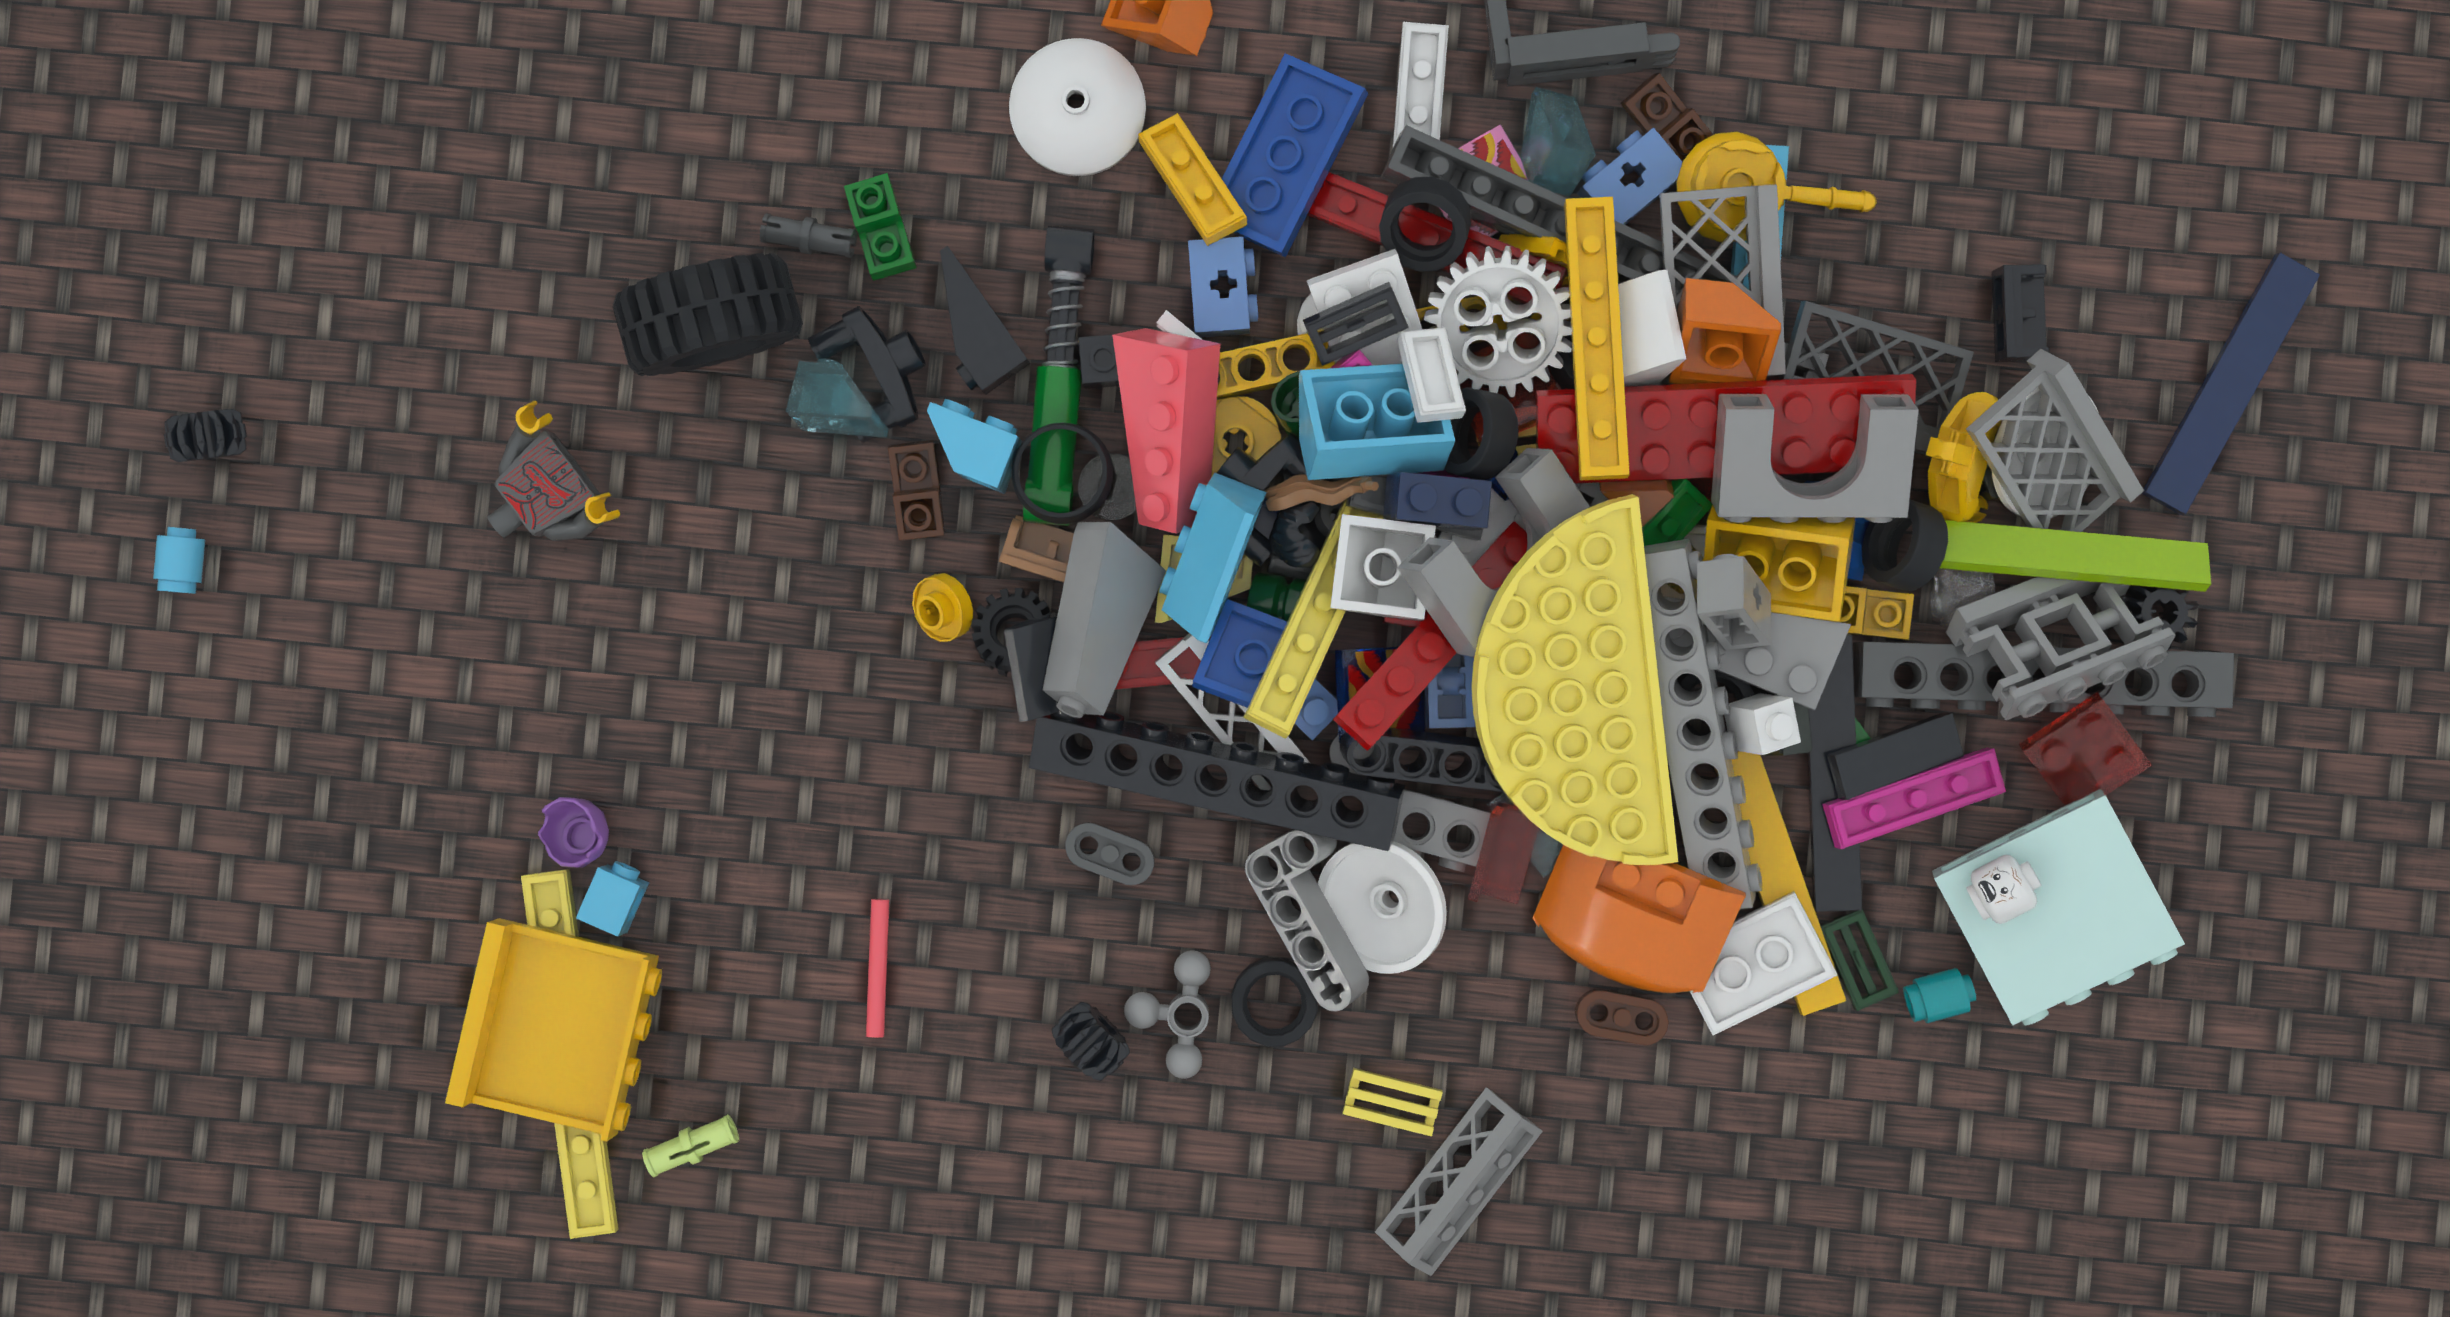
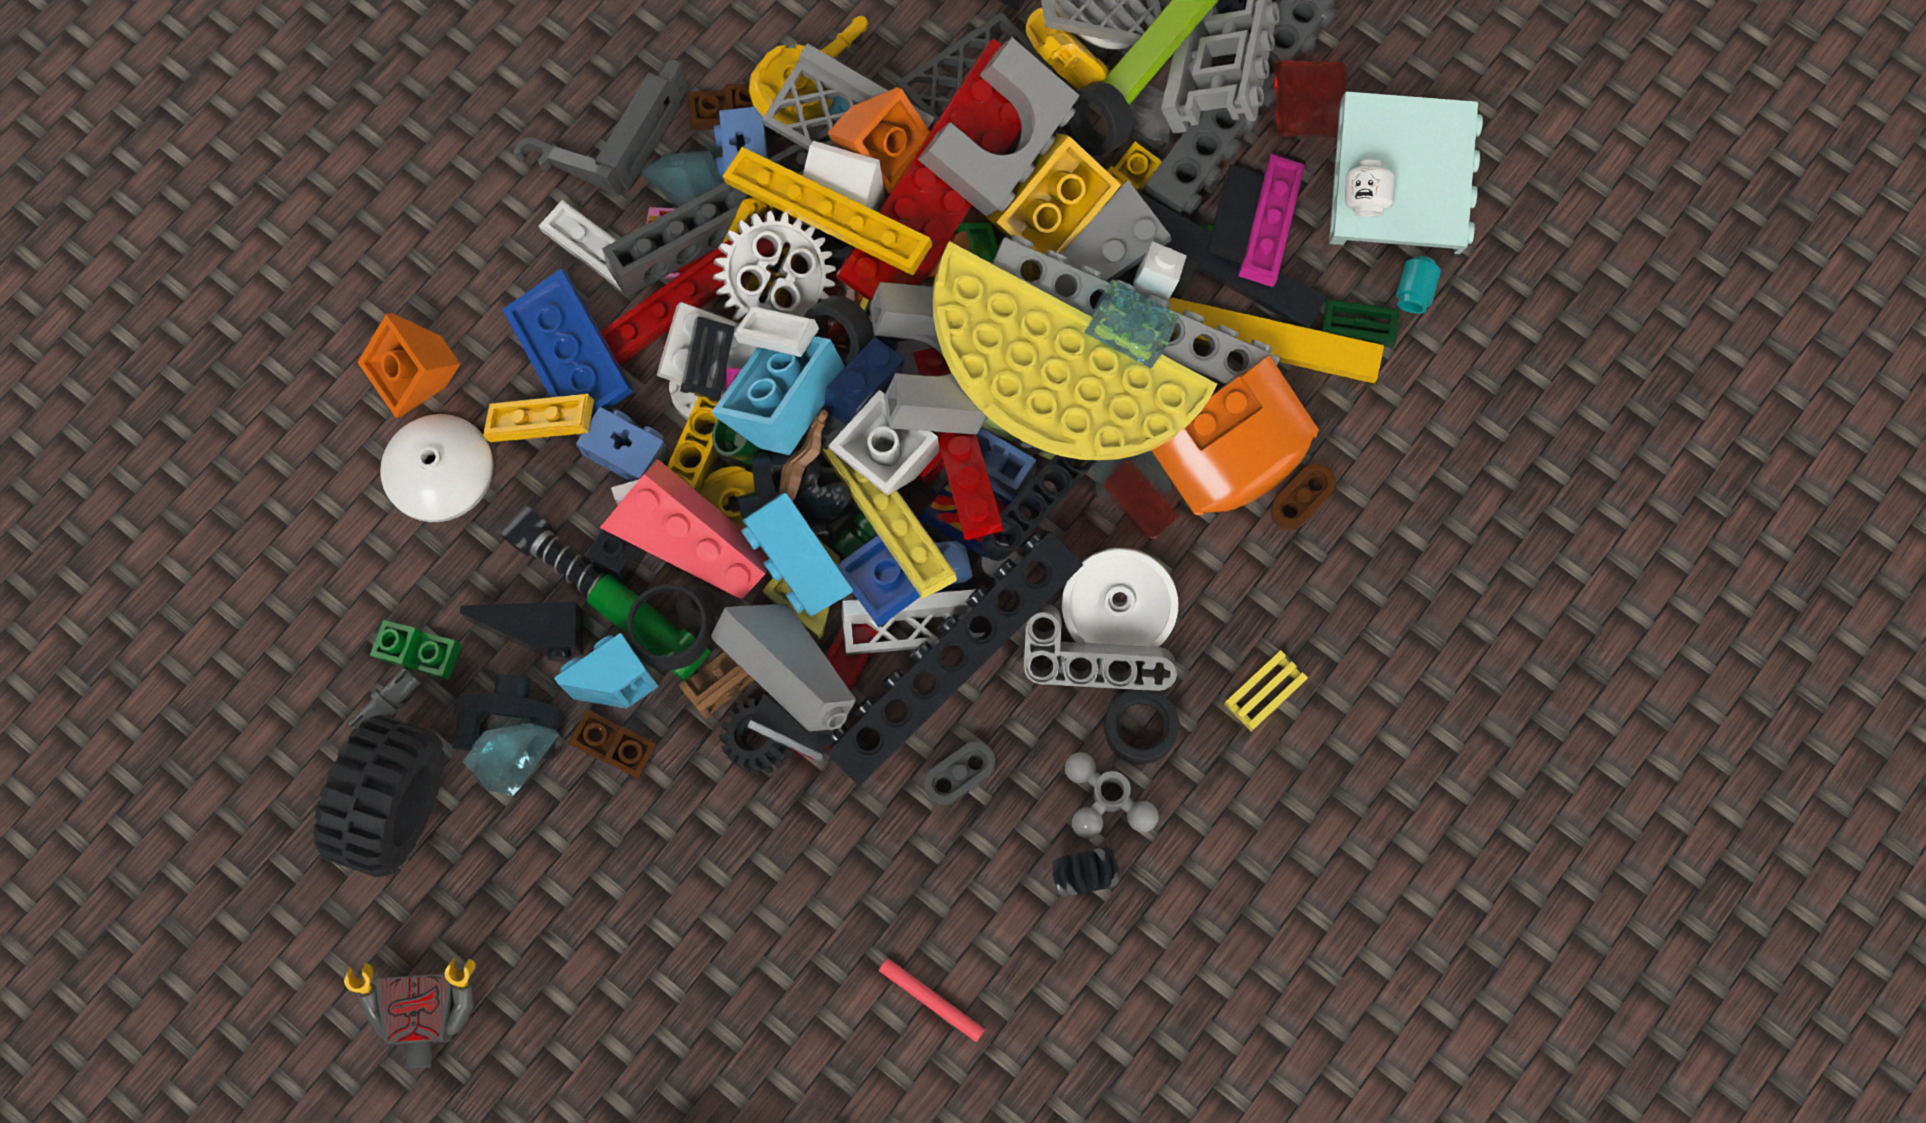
camera: 55 degrees left, 15 degrees down
yellow plate [912,573,973,642] -> none
light grey fence [1375,1087,1543,1276] -> none
black tyre [1379,177,1471,272] -> none
light grey brick [1393,789,1492,872] -> none
white tile [1690,891,1838,1035] -> none
light grey brick [1697,554,1771,650] -> none
none -> clear light blue brick [1084,279,1179,368]

